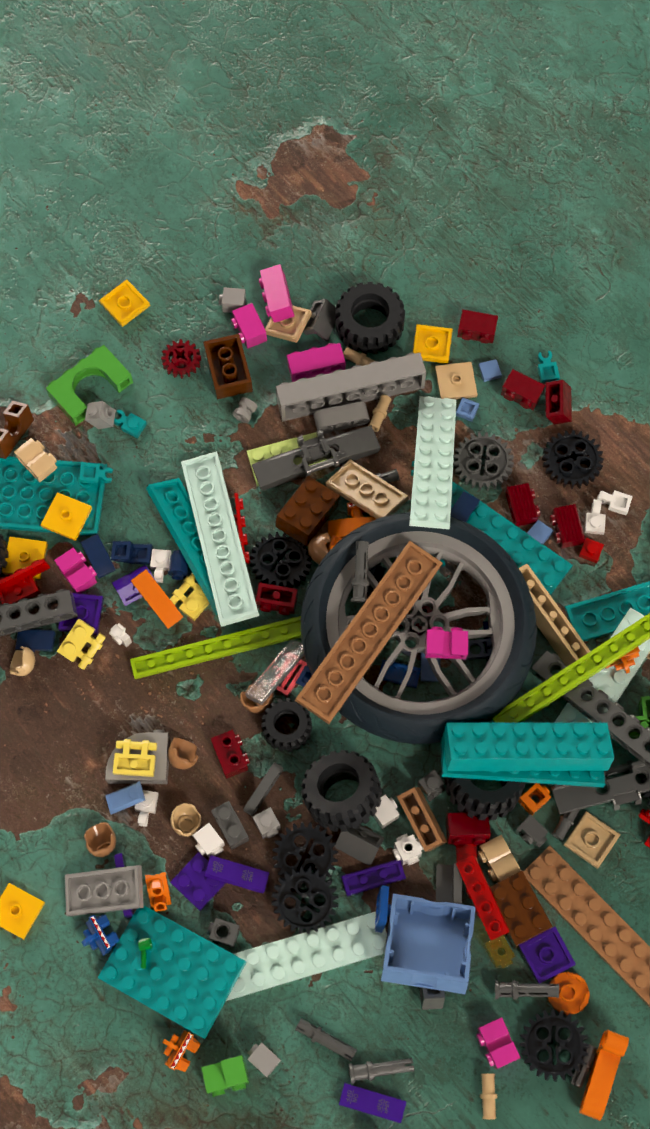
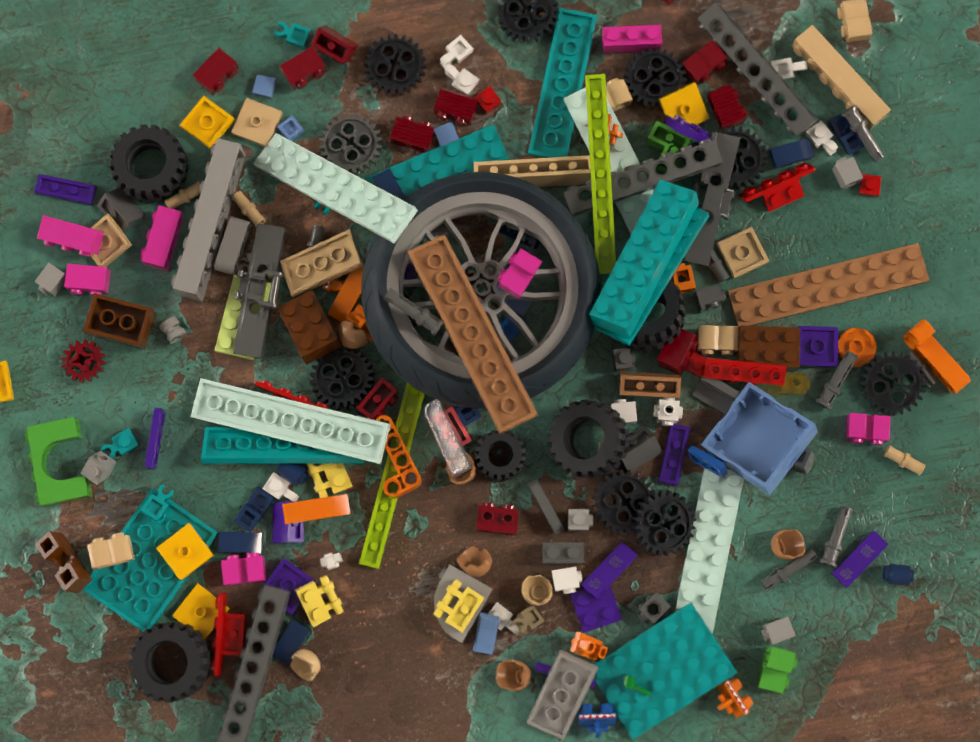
camera: 60 degrees left, 10 degrees up
none -> dark purple tile [34,174,97,206]
none -> dark purple tile [145,407,166,470]
none -> orange beam [375,415,422,499]
none -> dark tan plate [509,605,544,636]
none -> medium nougat hair [771,529,805,560]

